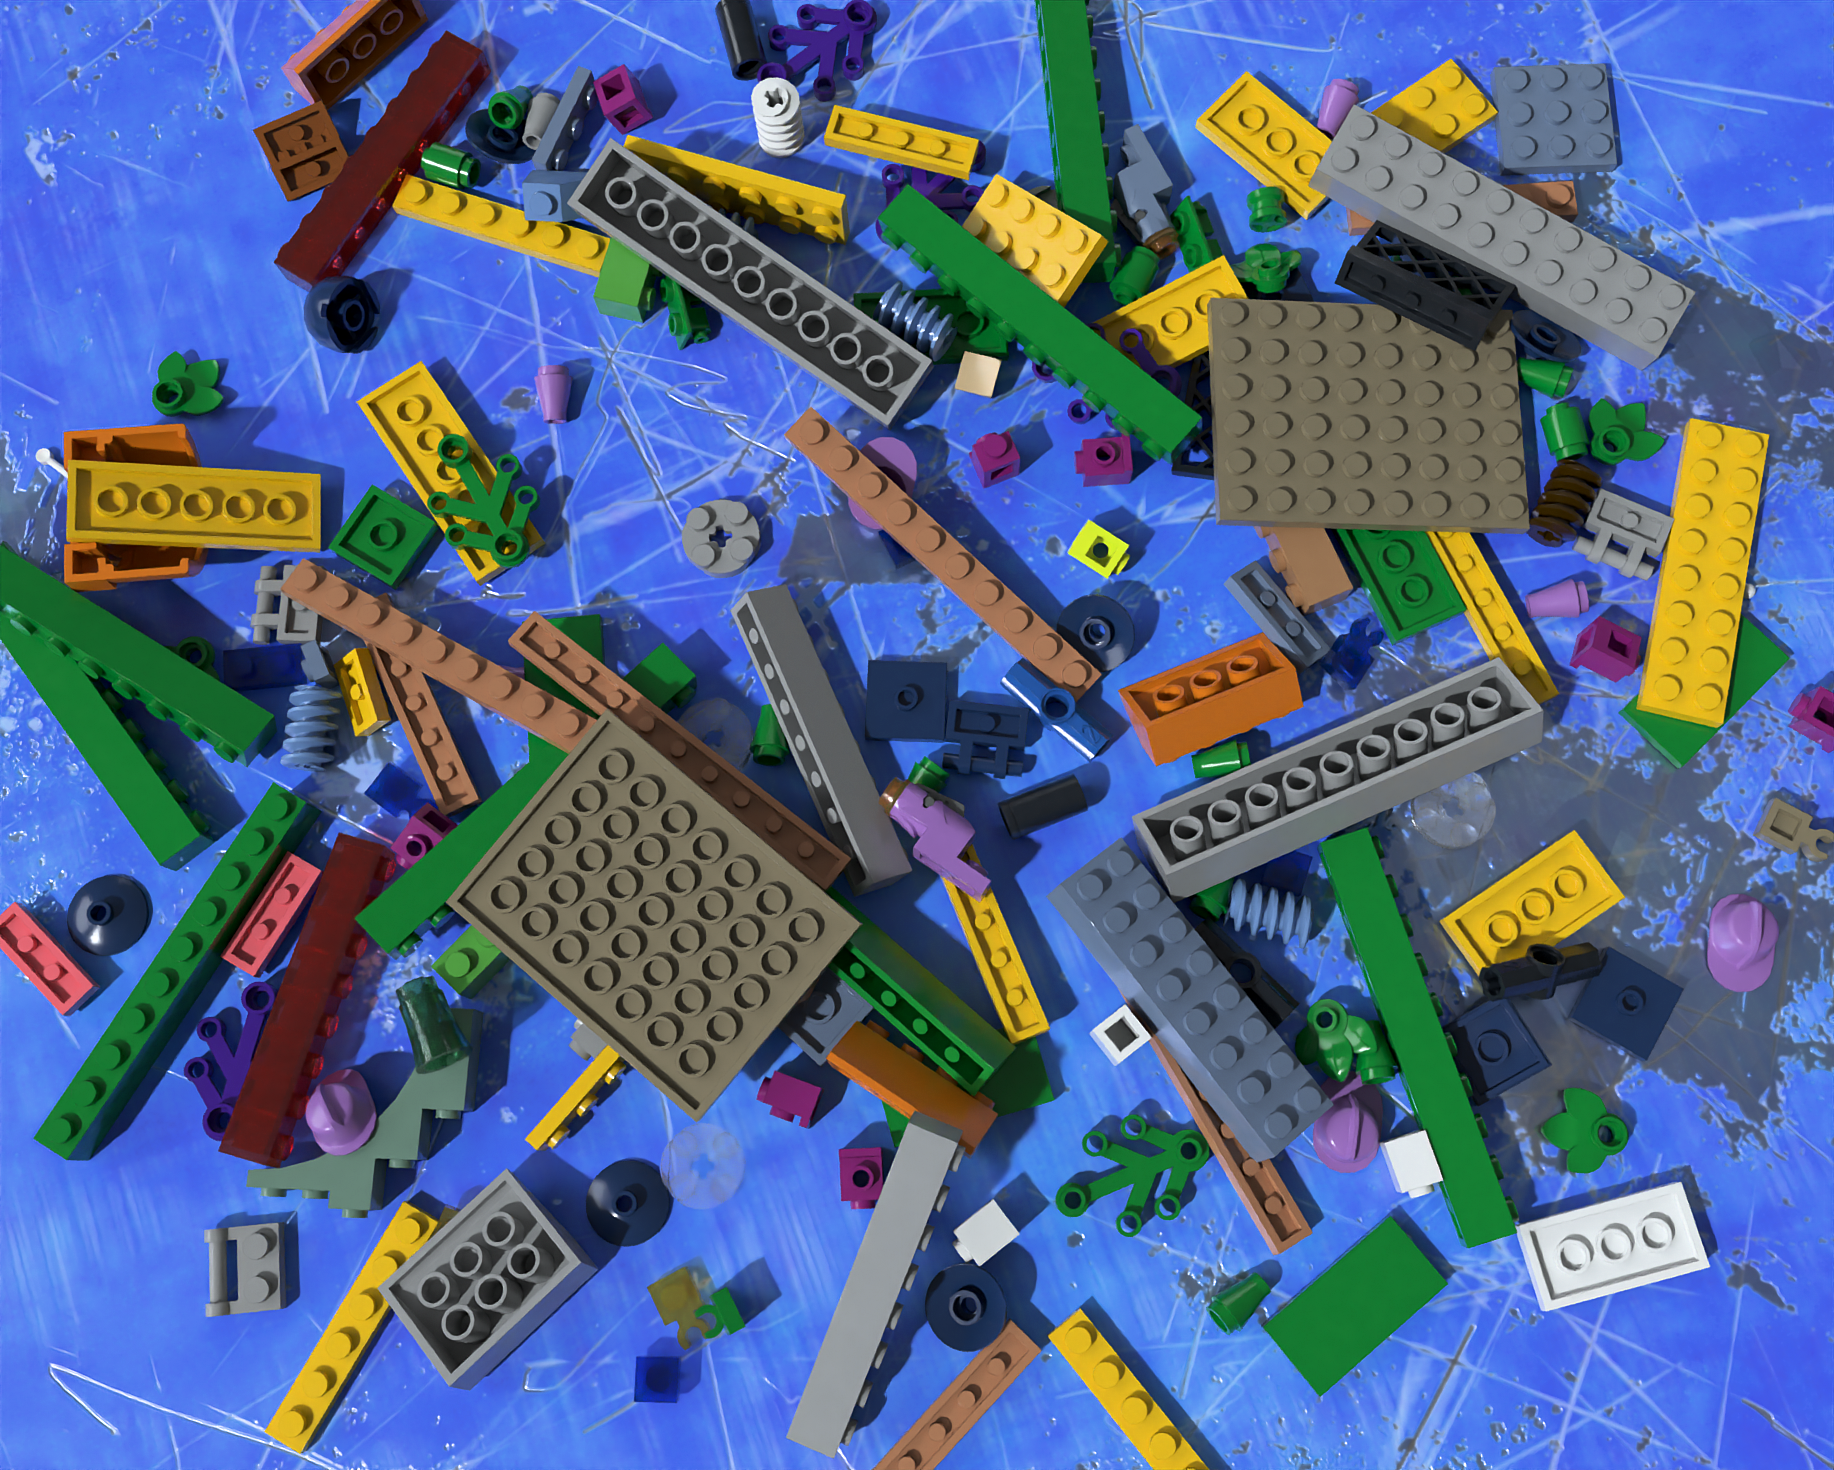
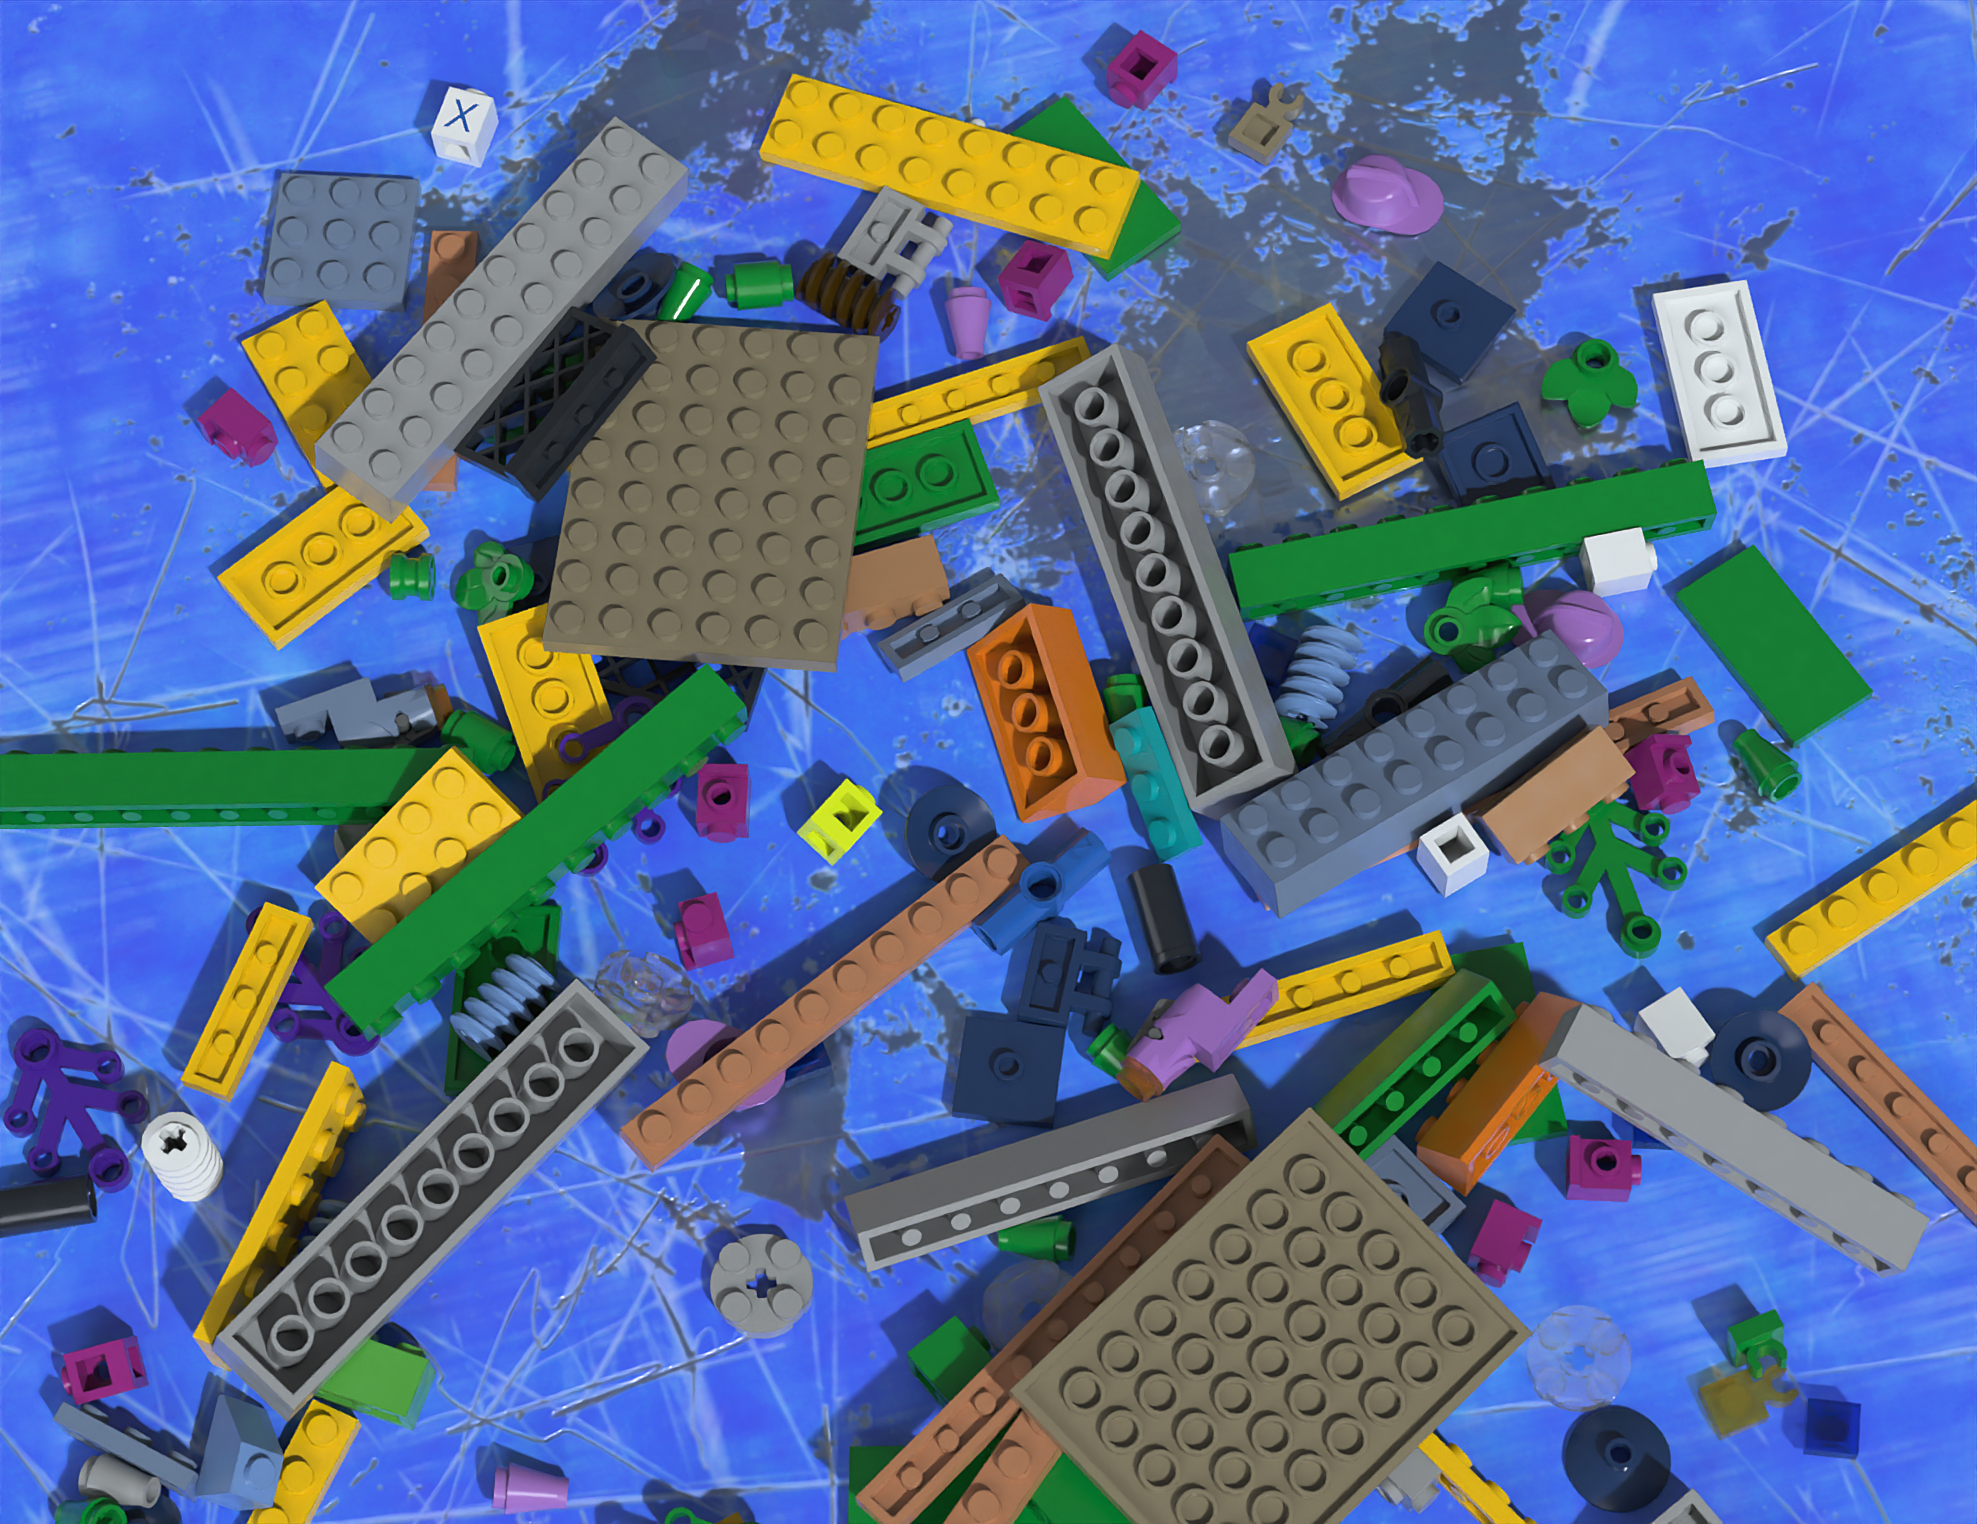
camera: 85 degrees left, 10 degrees down
green hinge [660,276,711,350] -> none
tan slope [954,351,1002,399] -> none
green hinge [1169,196,1223,273] -> none
medium lavender cone [1316,79,1359,140] -> none
clear blue plate [1320,617,1384,691] -> none
green plate [1588,398,1664,465] -> none
none -> magenta brick [197,387,279,468]
none -> white brick [431,87,499,168]
none -> clear plate [592,950,695,1038]
none -> teal plate [1108,706,1204,864]
none -> medium nougat brick [1472,724,1636,865]
none -> magenta brick [1623,734,1701,815]

